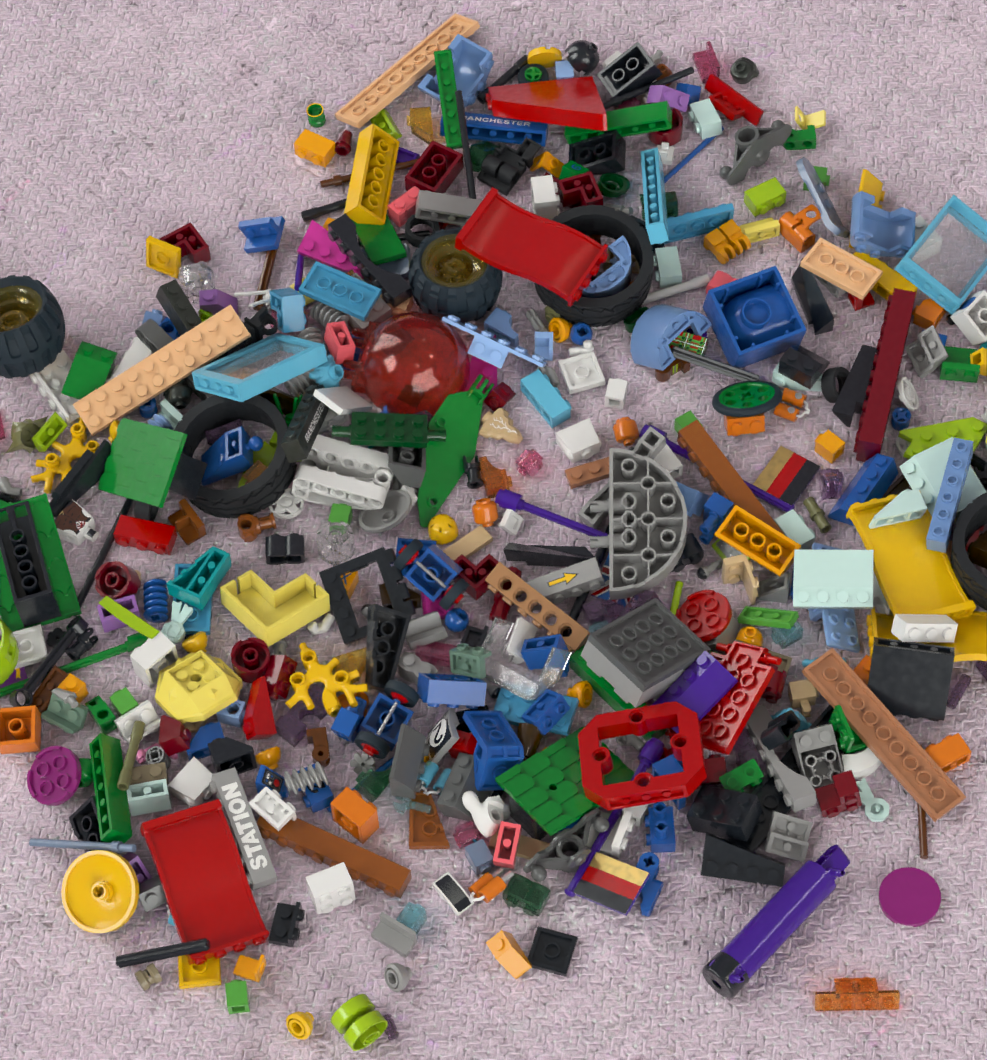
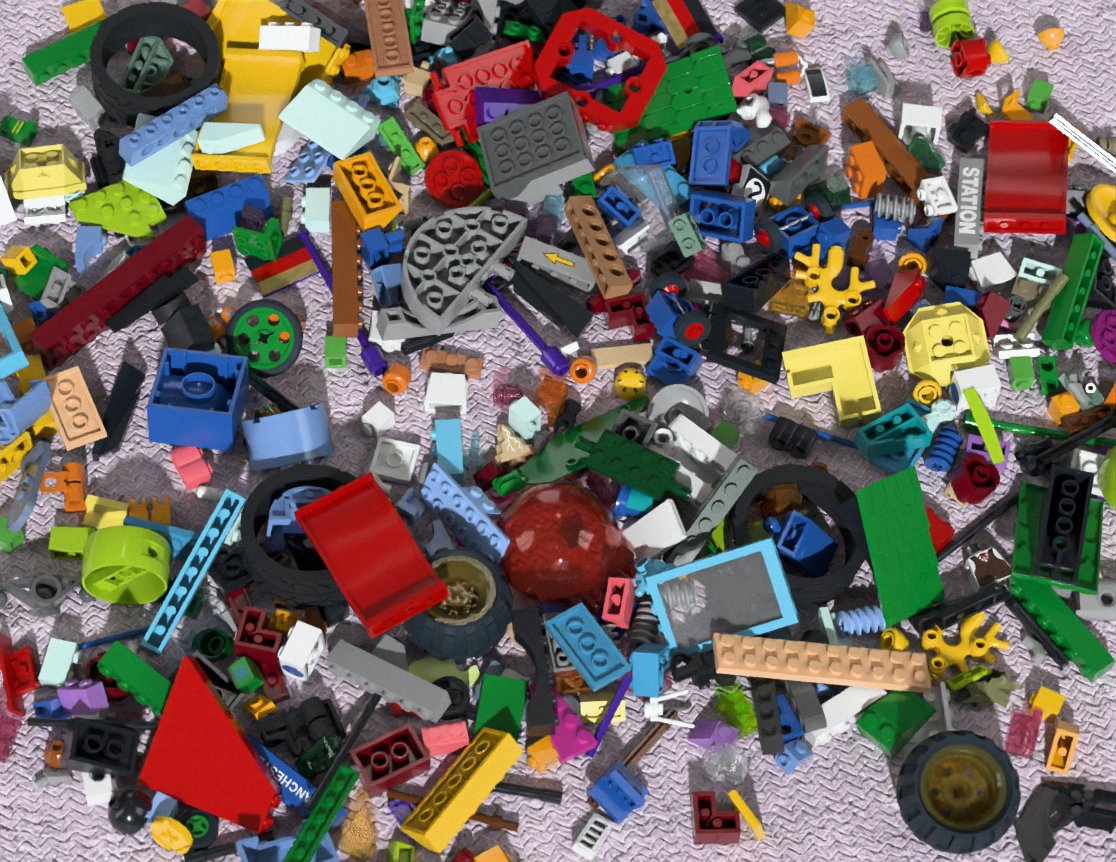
camera: 155 degrees left, 0 degrees up
none -> medium blue arch [75,226,107,271]
none -> lime cylinder [81,525,171,605]
none -> green bracket [232,217,284,261]
none -> clear light blue bar [463,435,484,472]
none -> light aqua brick [508,396,541,444]
none -> dark grey bar [532,430,550,454]
none -> white slope [572,813,615,861]
none -> blue axle [765,413,859,450]
none -> clear green brick [908,134,947,175]
none -> red brick [951,37,991,79]
none -> yellow bar [975,92,994,118]
none -> light grey arm [1078,369,1096,393]

